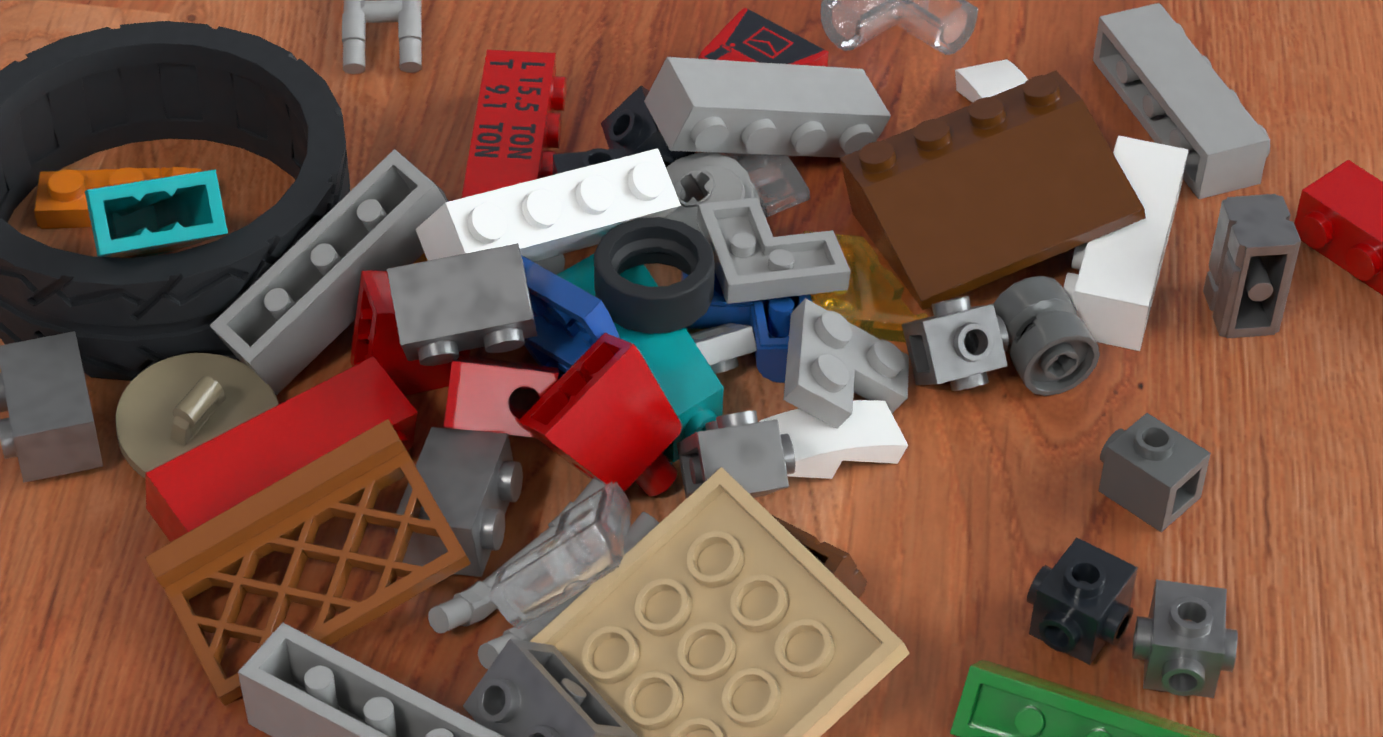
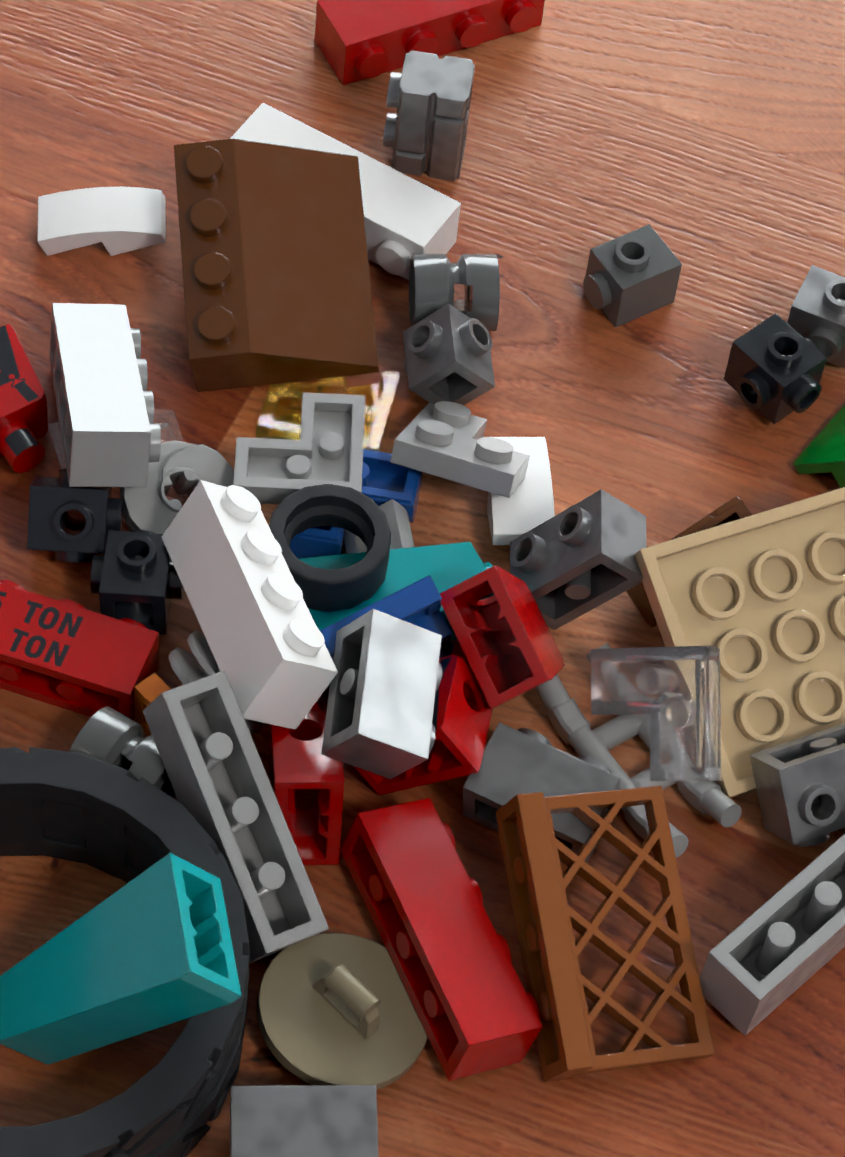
camera: 80 degrees left, 10 degrees up
light grey brick [1093,3,1270,199] -> none

